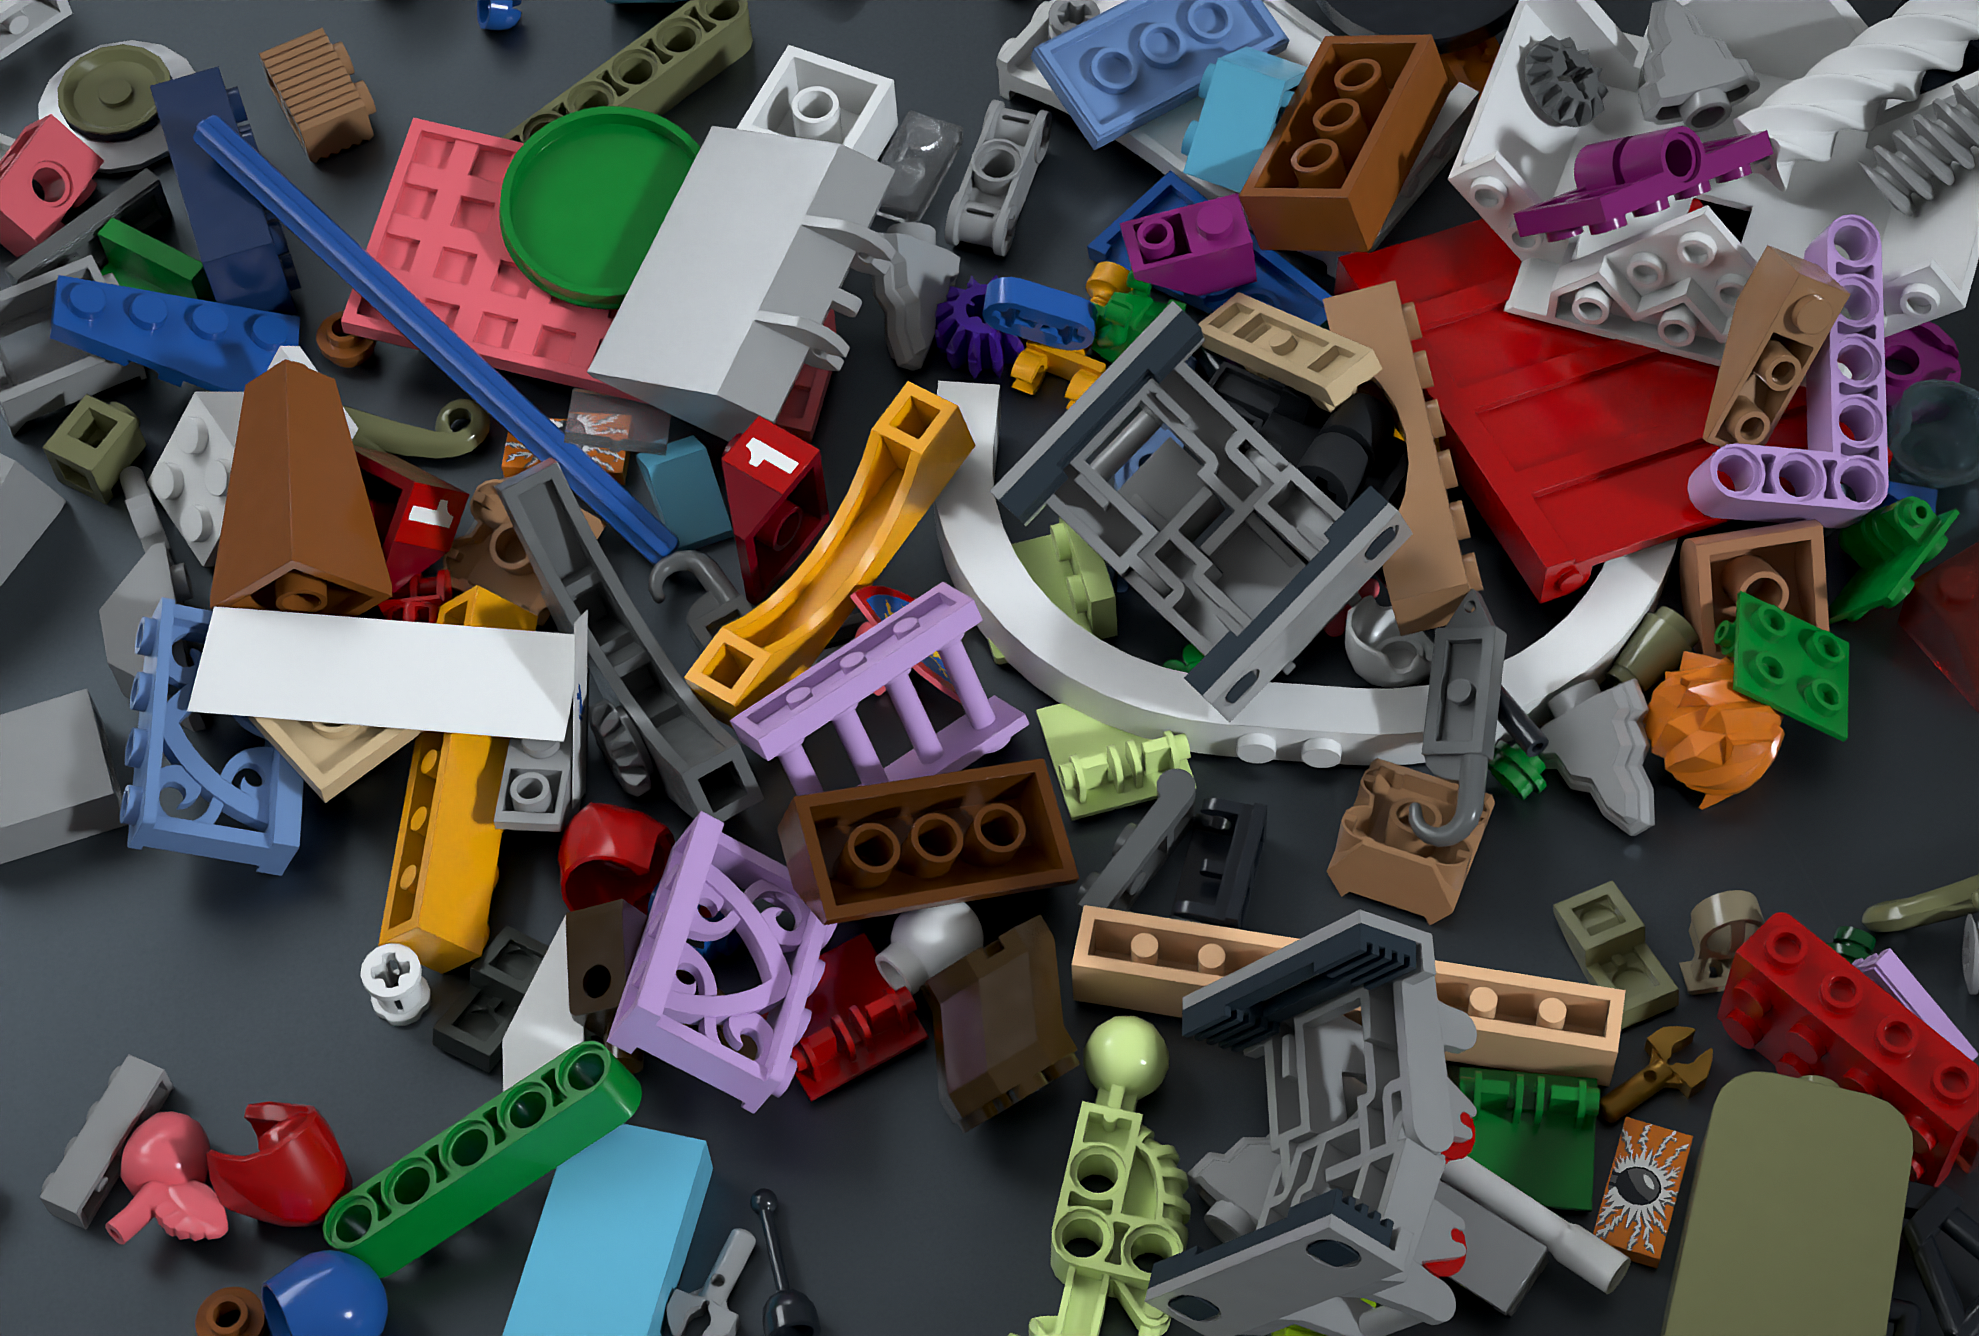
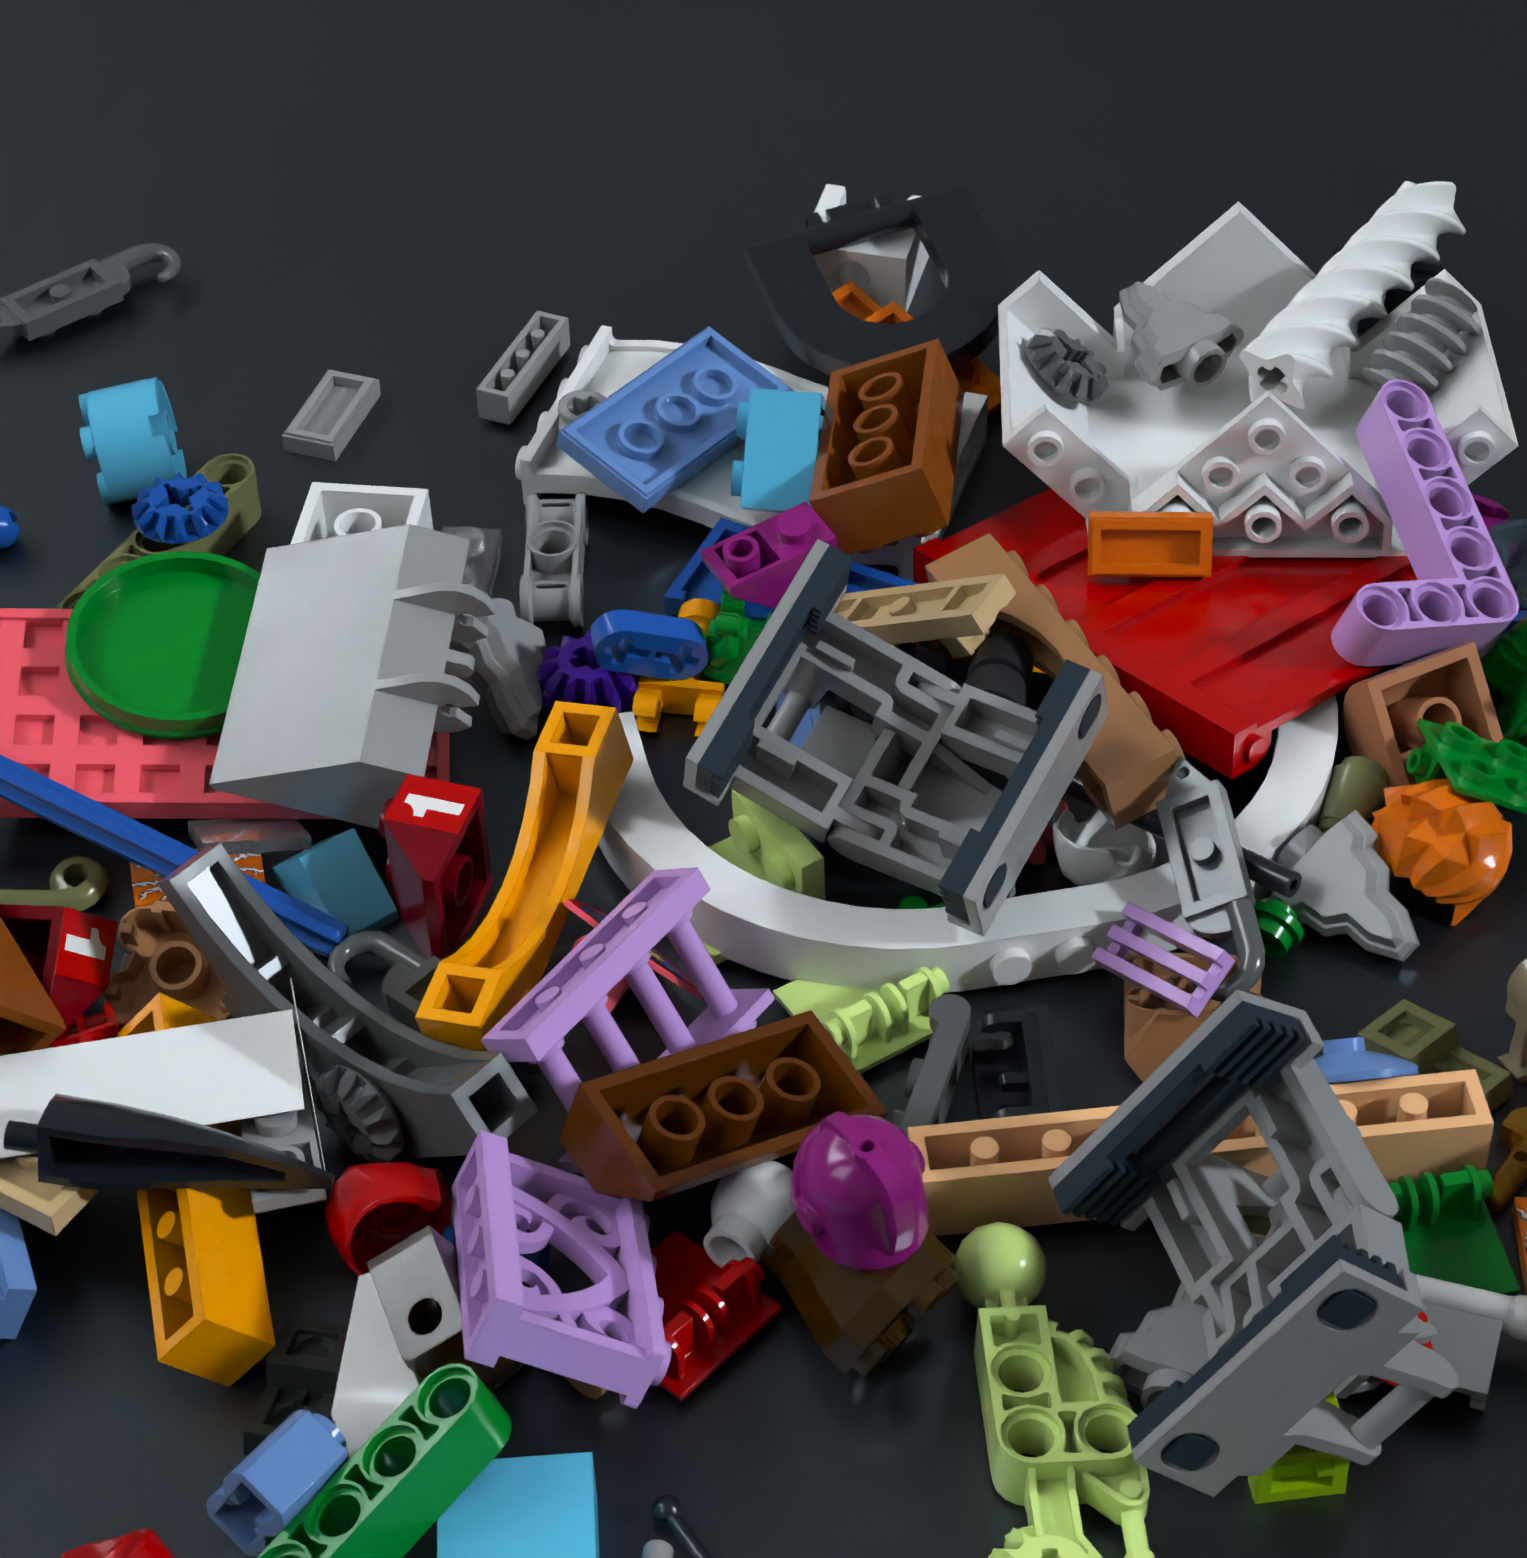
camera: 20 degrees left, 15 degrees down
white bush [360,943,432,1026] -> none
magenta plate [1513,126,1774,243] -> none
medium nougat slope [1702,245,1851,447] -> none
none -> black piece [4,1094,334,1192]
none -> blue gear [131,472,229,544]
none -> medium blue brick [206,1410,349,1557]
none -> magenta helmet [791,1111,929,1270]
none -> orange tile [1087,511,1213,577]
none -> lavender tile [1091,902,1235,1018]
none -> medium blue dish [1314,1036,1419,1084]

